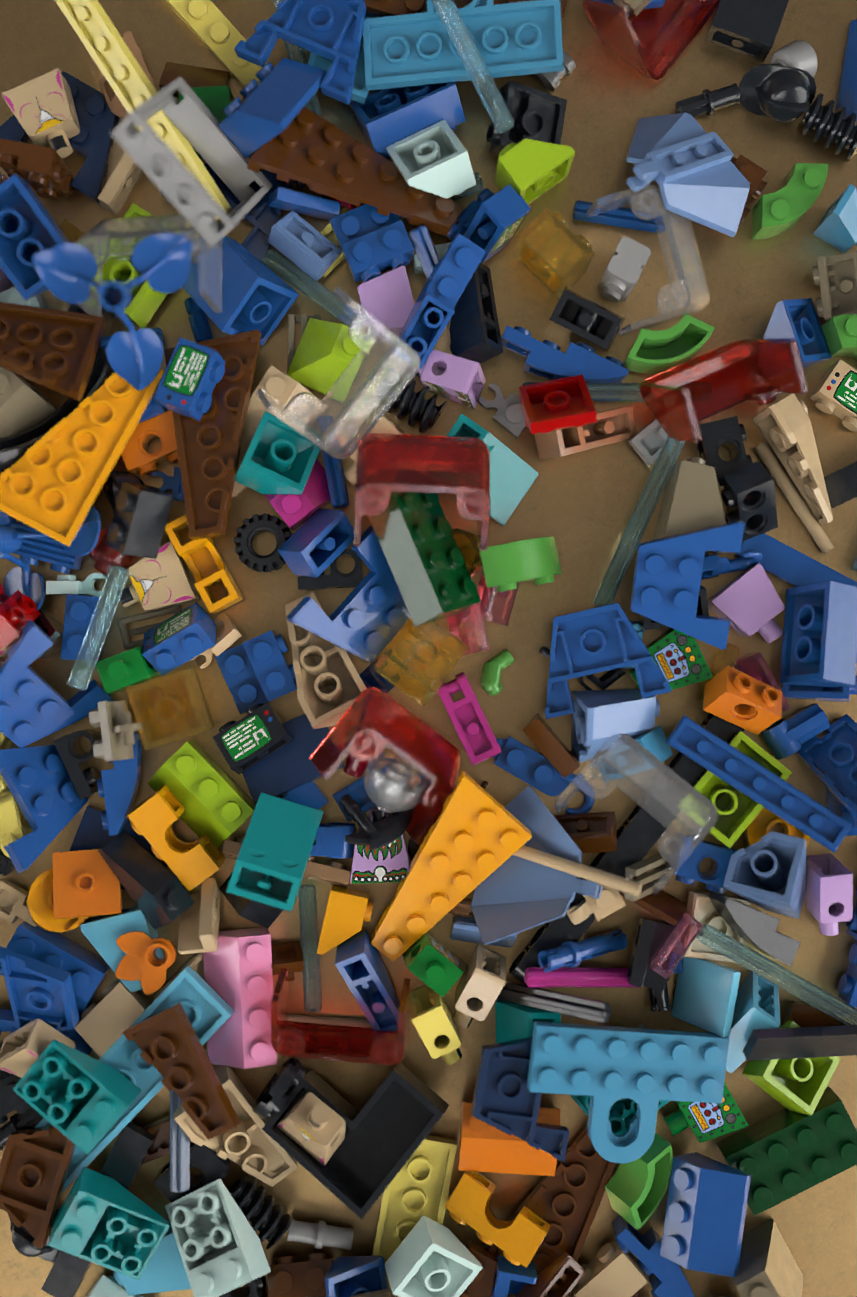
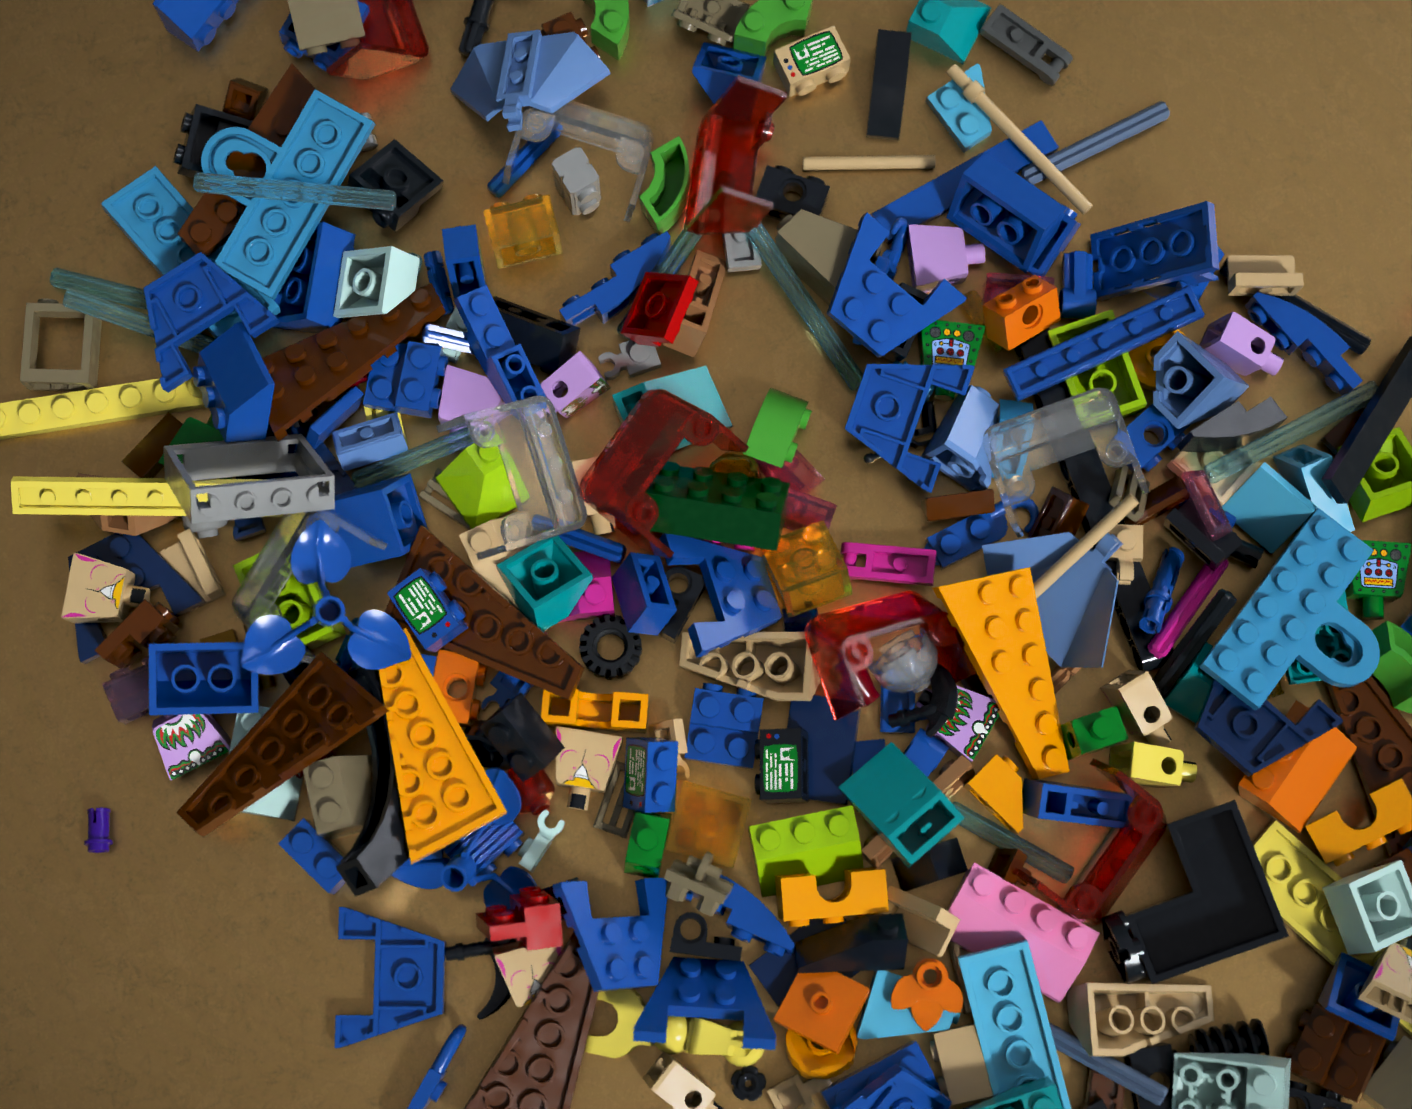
camera: 60 degrees left, 10 degrees down
blue brick [61,594,108,662] -> none
clear light blue axle [68,566,129,691] -> none
reddish brown wing [122,1002,240,1140] -> none
blue axle [184,297,213,342] -> none
tan torso [277,1092,346,1166] -> none
light grey pin [287,1219,354,1250] -> none
black piece [375,367,447,434] -> none
medium blue slope [450,915,518,948] -> none
bright green arm [481,648,515,696] -> none
lime slope [494,139,575,205] -> none
black brick [549,289,625,349] -> none
black brick [721,461,778,542] -> none
tan wedge [752,393,834,525] -> none

